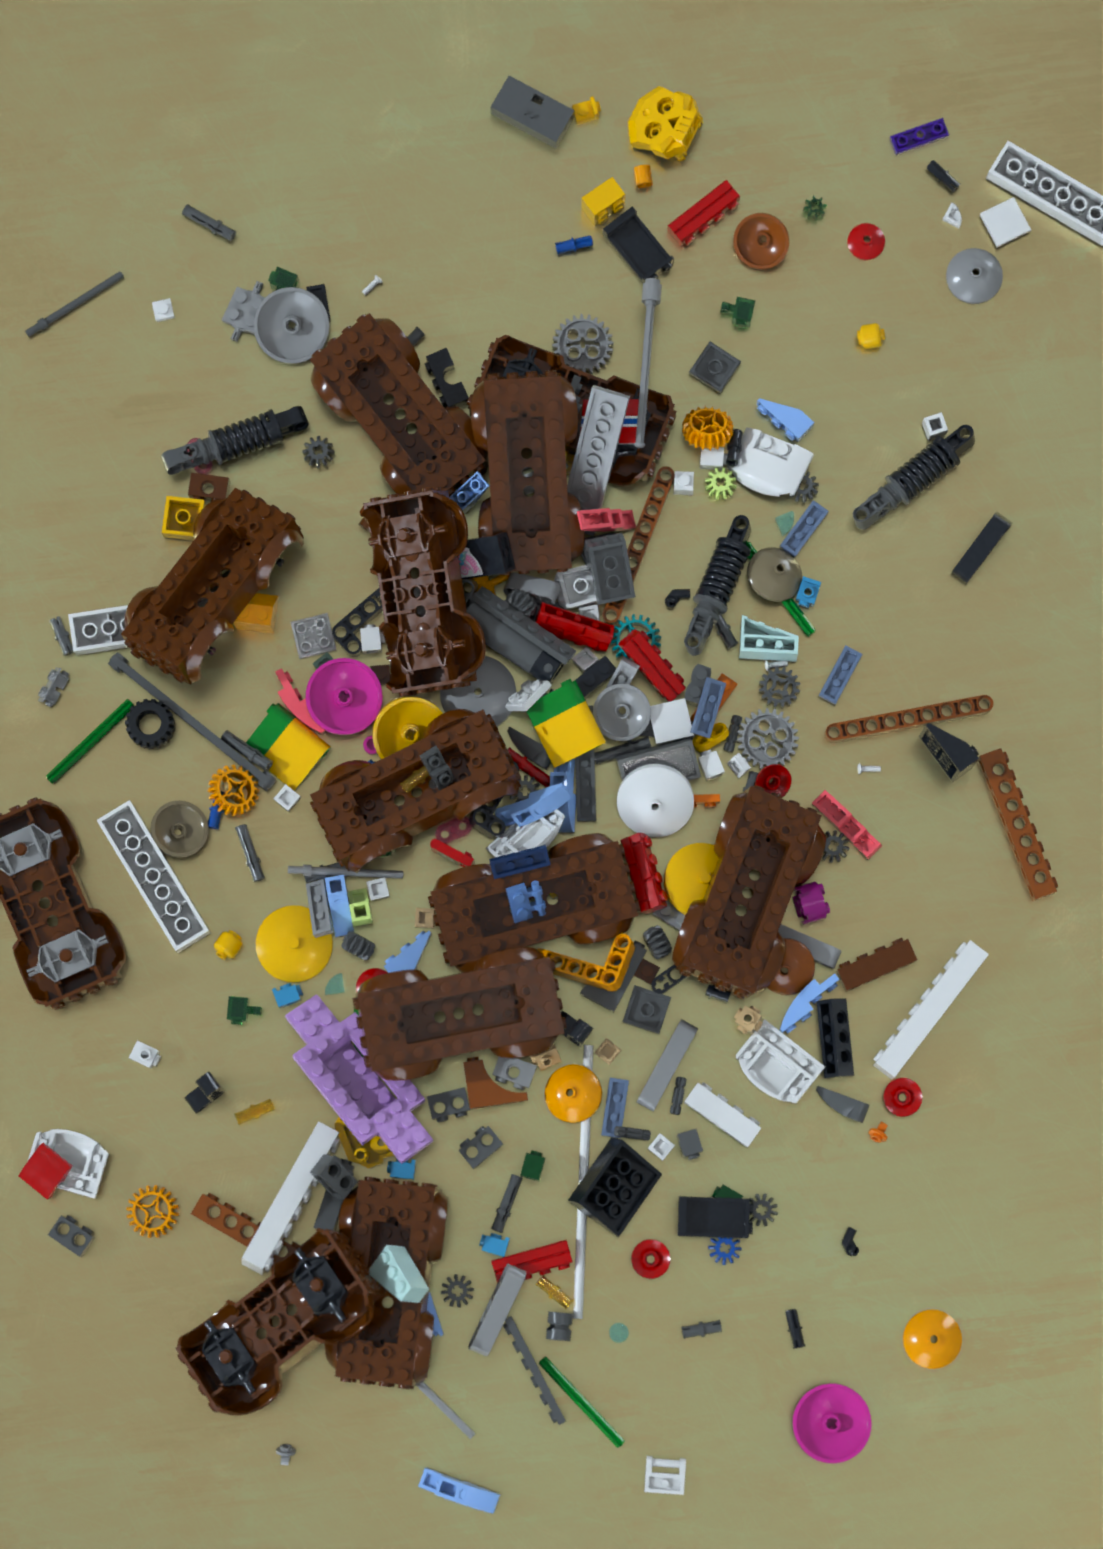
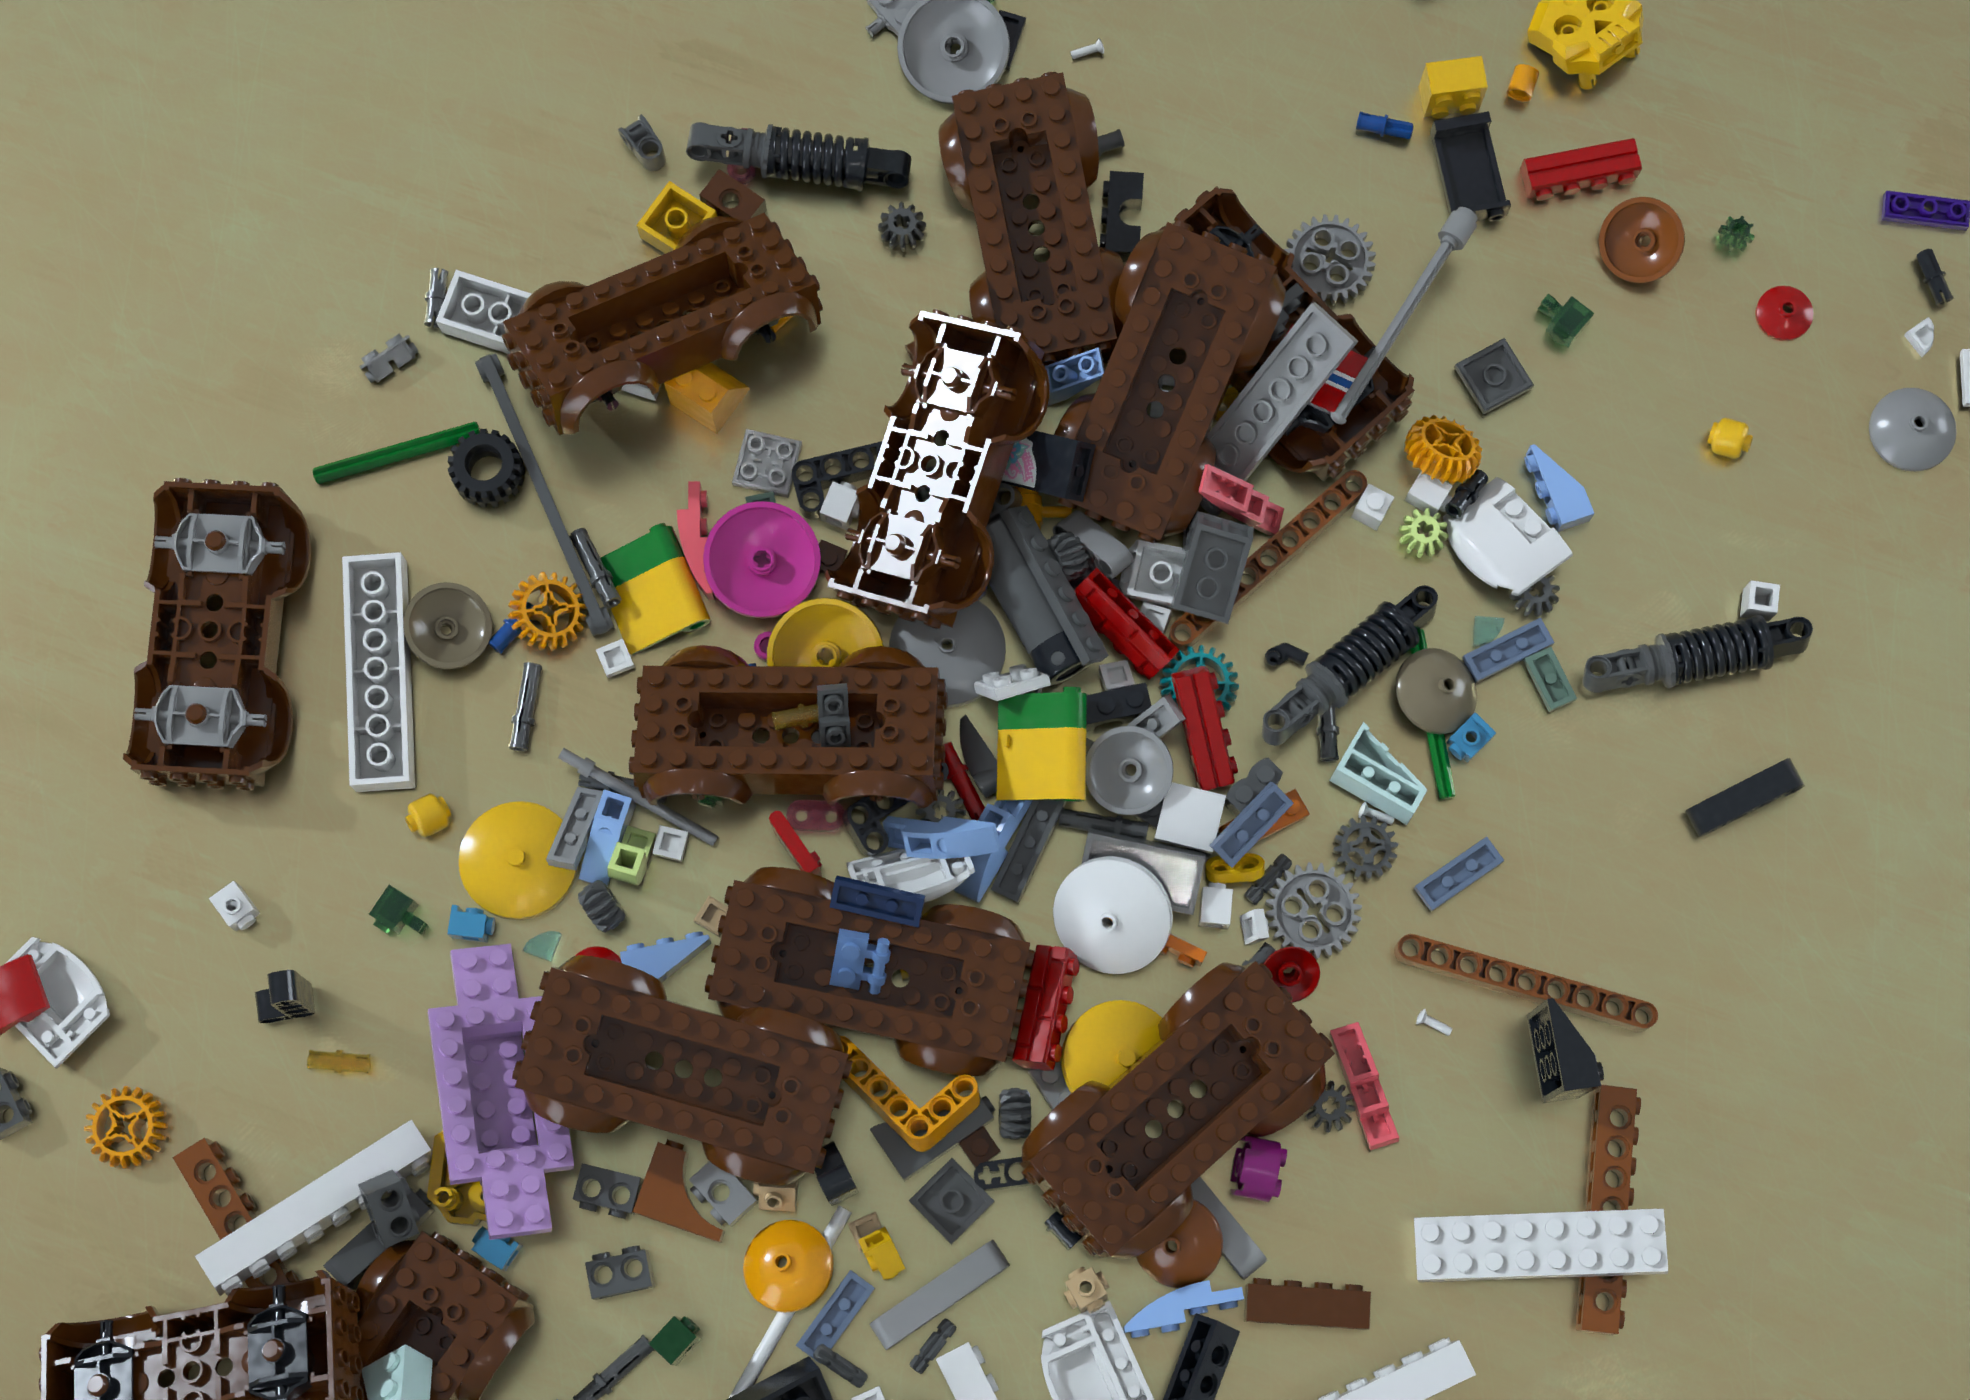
camera: 25 degrees right, 5 degrees down
none -> dark grey piece [618,114,666,171]
none -> yellow brick [858,1226,906,1280]
none -> white brick [1414,1209,1668,1282]
none -> sand green plate [1523,647,1577,712]

